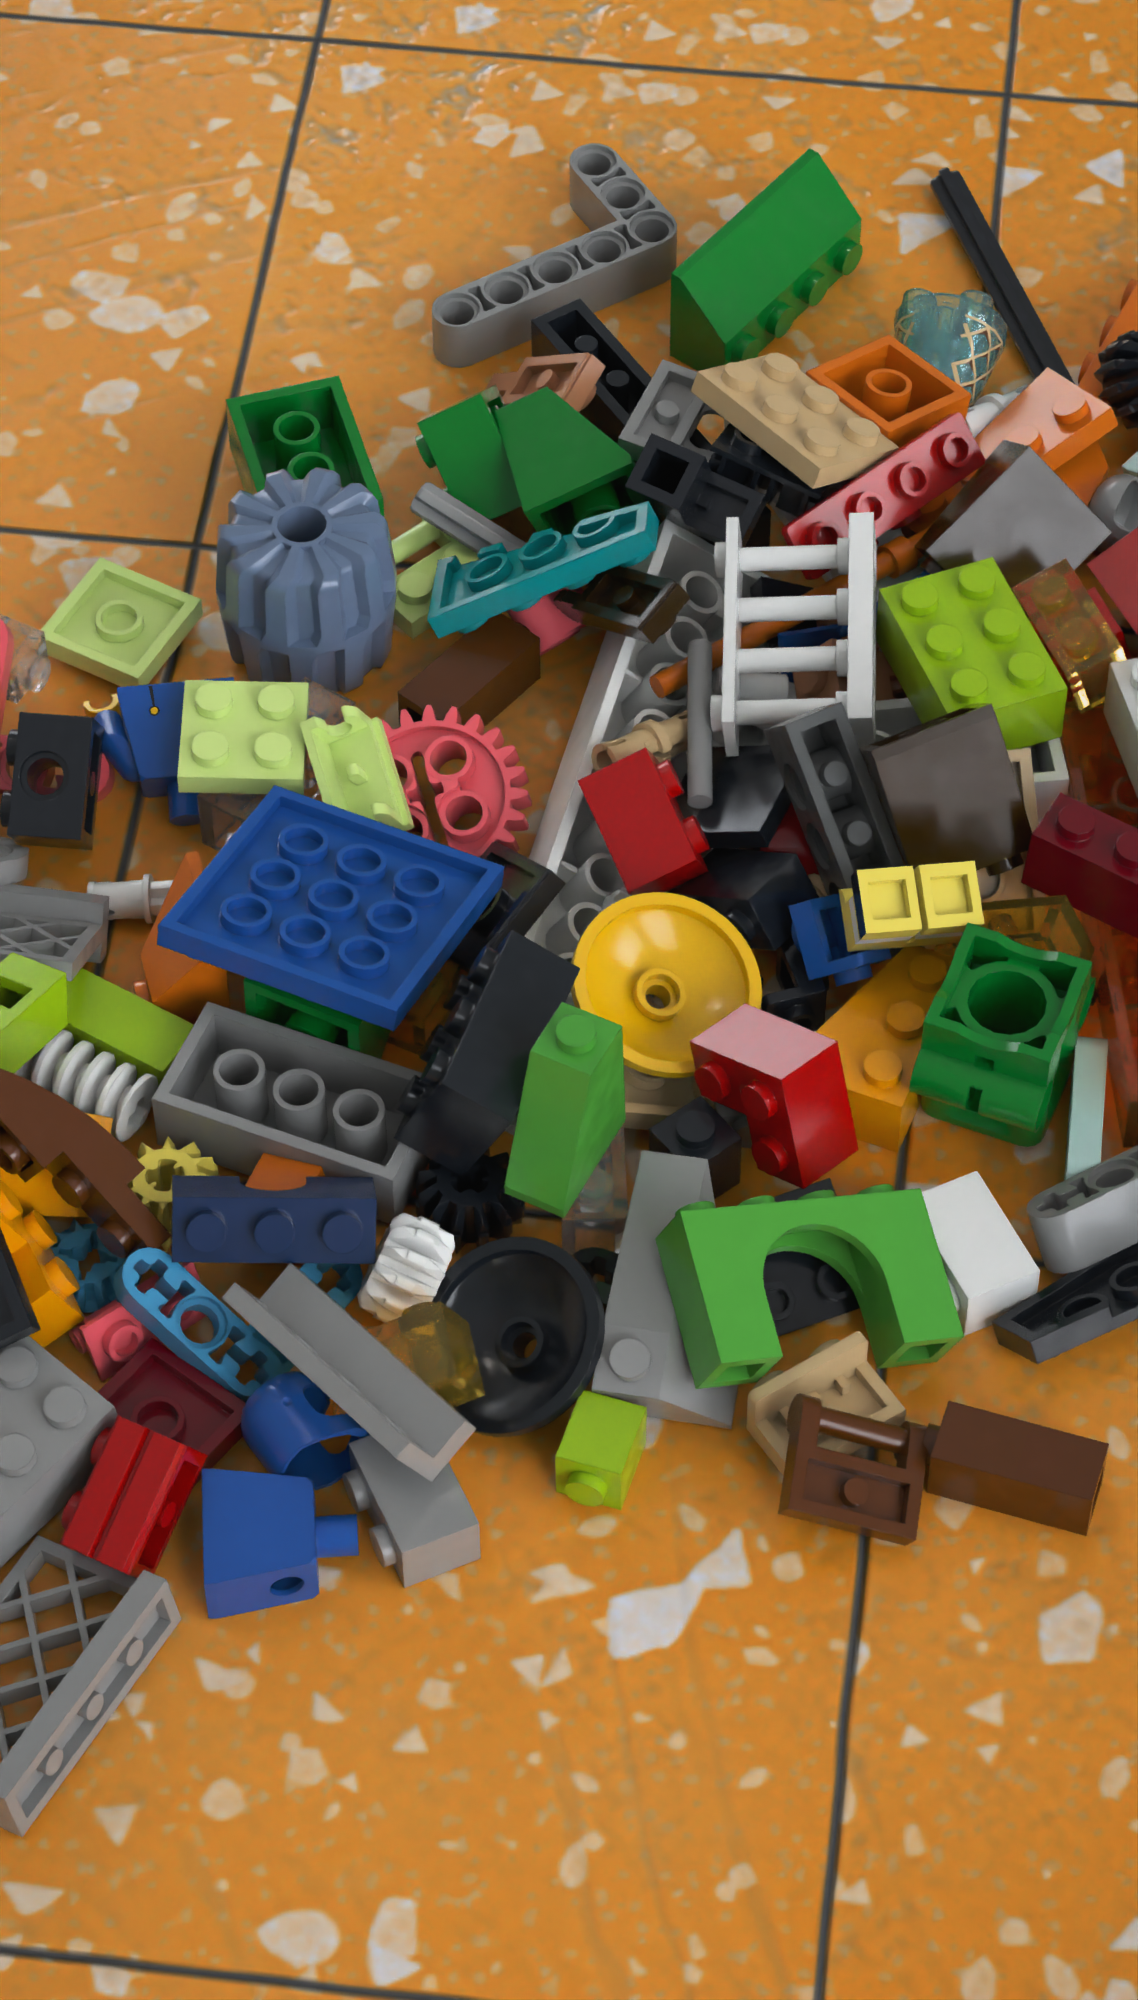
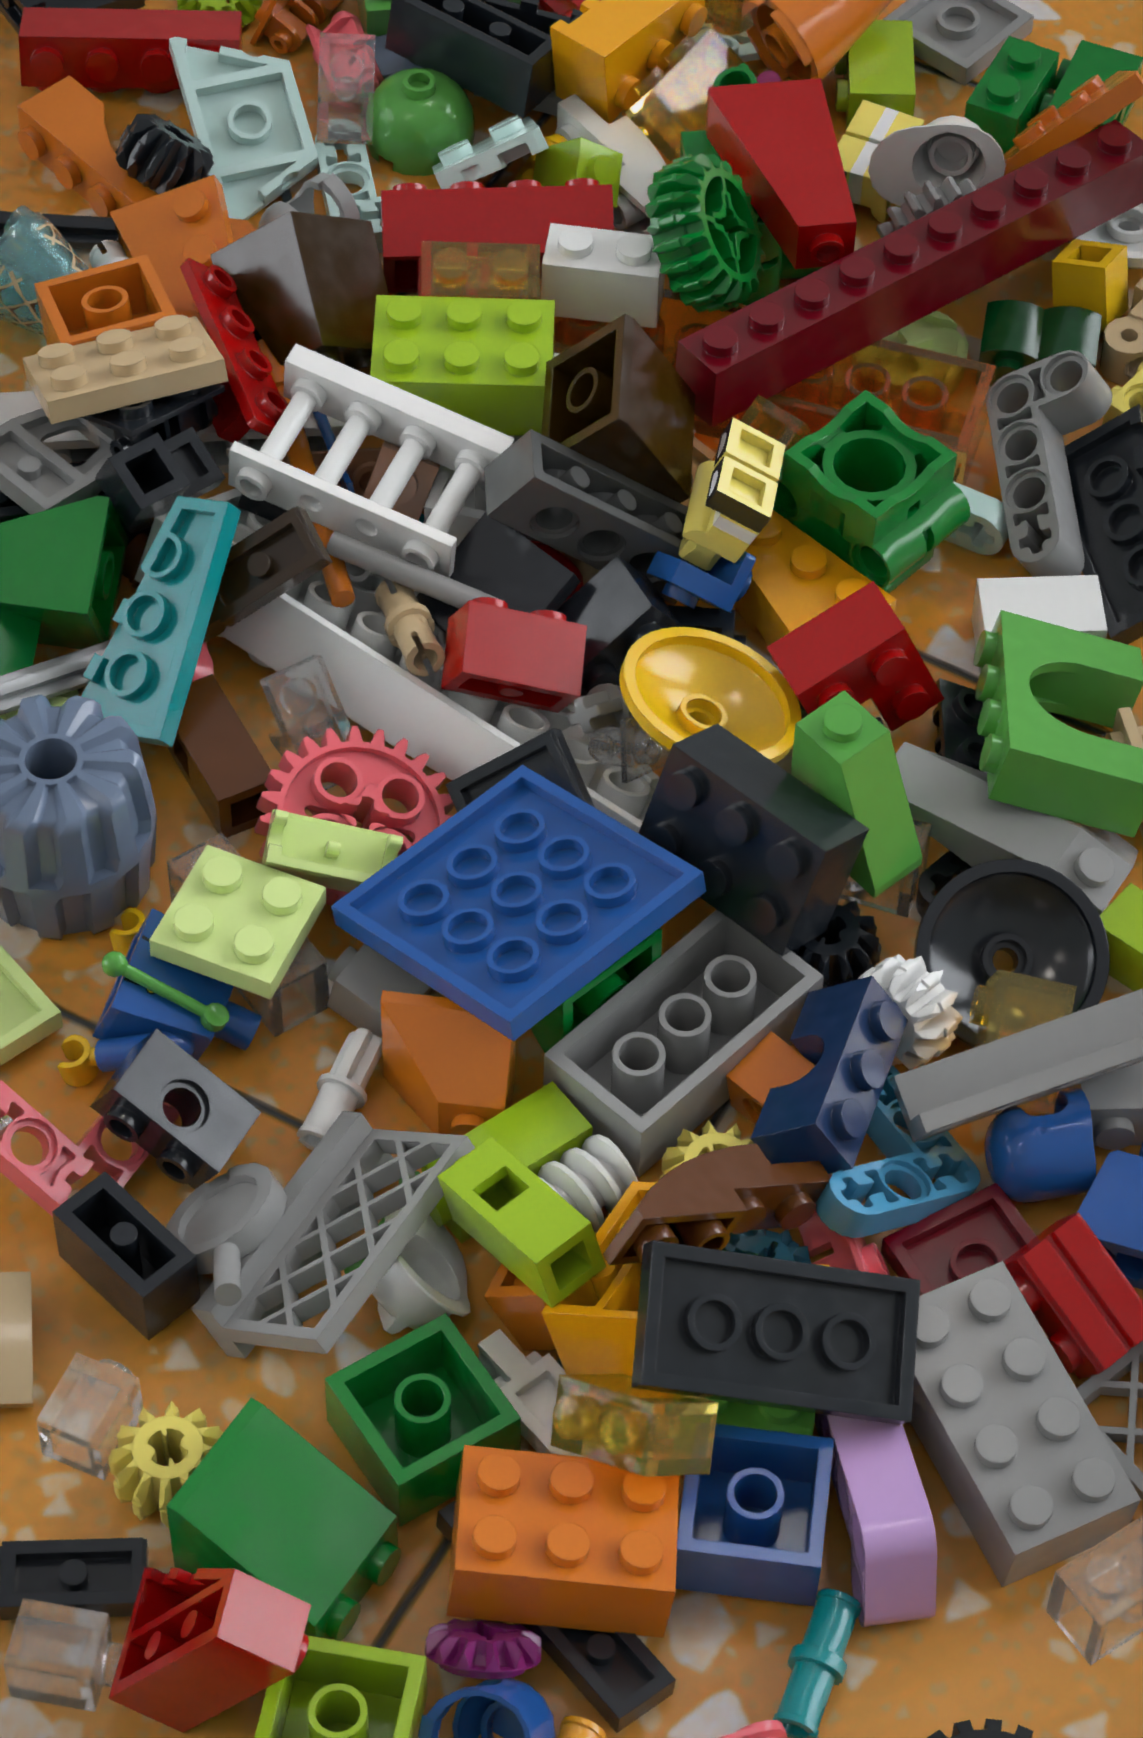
camera: 70 degrees left, 0 degrees up
none -> bright green hinge [102,951,230,1032]
none -> clear slope [259,655,351,790]

